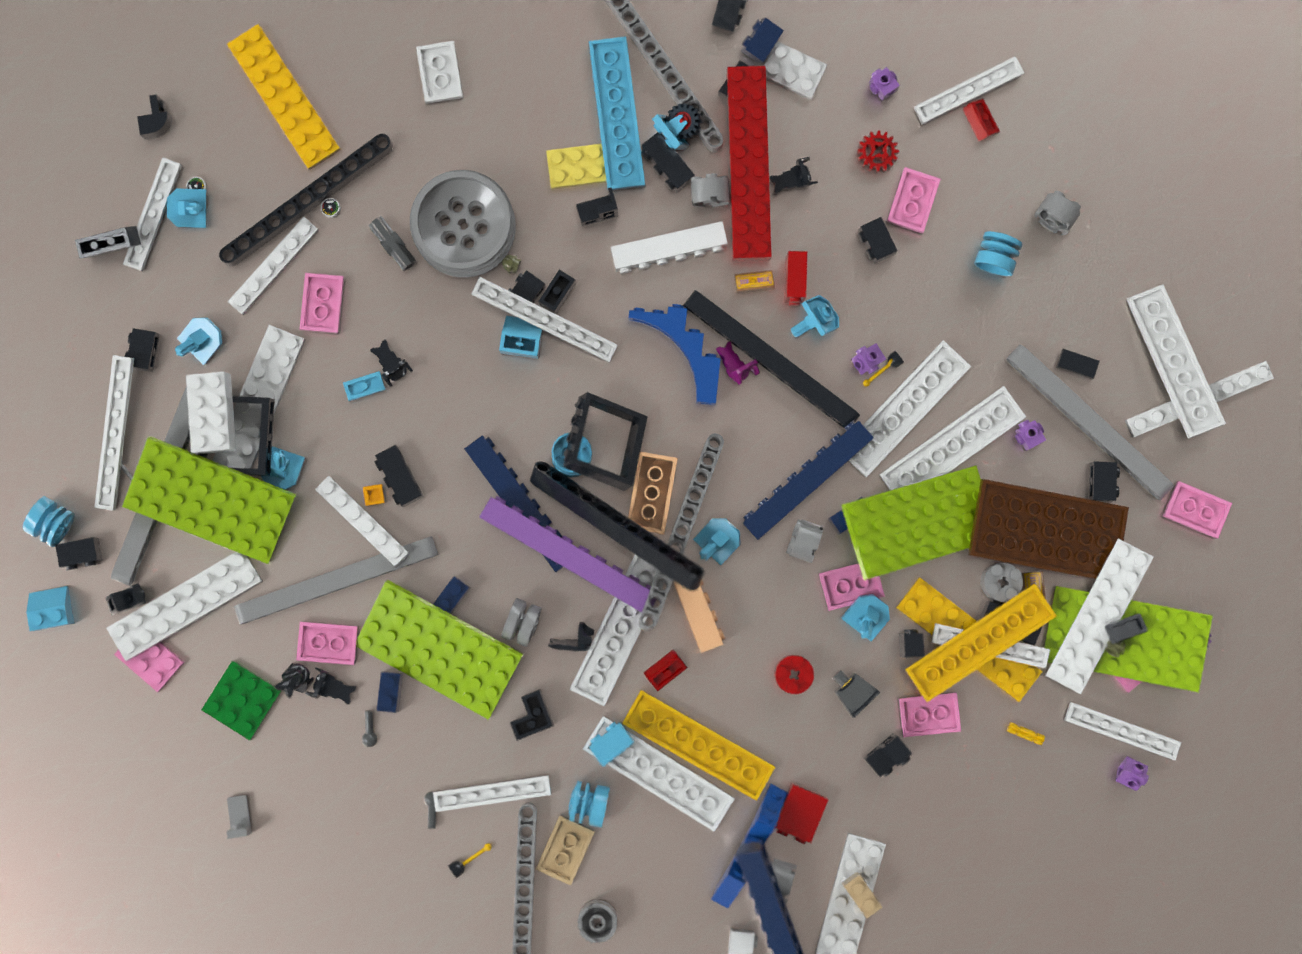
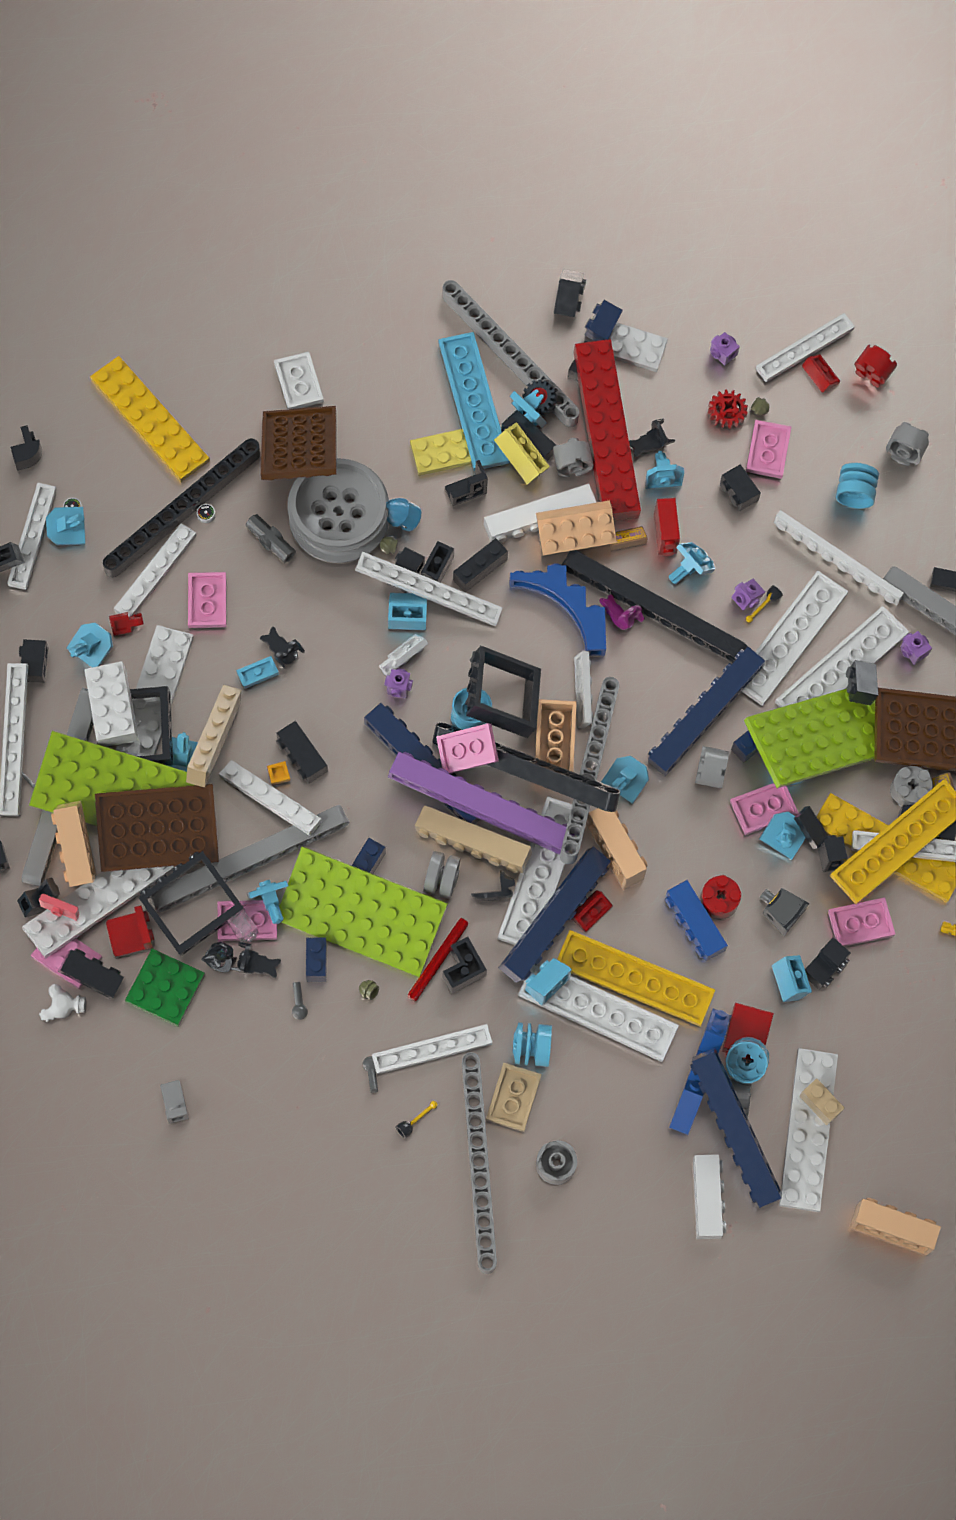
camera: 10 degrees left, 15 degrees down
none -> coral plate [39,894,80,921]
none -> white animal [39,984,86,1022]
none -> light nougat brick [51,801,97,887]
none -> black brick [58,948,124,999]
none -> reddish brown plate [95,784,219,872]
none -> red bracket [106,905,155,957]
none -> red plate [109,612,144,636]
none -> black window [138,851,245,956]
none -> tan brick [186,685,241,787]
none -> clear brick [227,909,258,943]
none -> medium azure piece [247,880,288,924]
none -> reddish brown plate [261,406,337,481]
none -> olive plate [359,980,379,1000]
none -> white hinge [379,634,428,676]
none -> medium lavender brick [384,669,413,698]
none -> dark azure helmet [386,498,422,531]
none -> red axle [408,918,468,1001]
none -> tan brick [415,805,532,873]
none -> bright pink plate [437,723,499,774]
none -> black brick [453,538,508,593]
none -> light yellow brick [494,422,550,484]
none -> dark blue brick [498,846,611,983]
none -> light nougat brick [536,500,617,555]
none -> white plate [574,651,594,729]
none -> medium azure piece [645,451,684,489]
none -> blue brick [665,880,728,961]
none -> medium azure wheel [726,1037,769,1083]
none -> olive plate [751,397,769,416]
none -> medium azure brick [771,955,812,1002]
none -> white plate [774,510,904,606]
none -> black tile [794,806,828,849]
none -> brick [846,660,878,706]
none -> red brick [854,345,897,388]

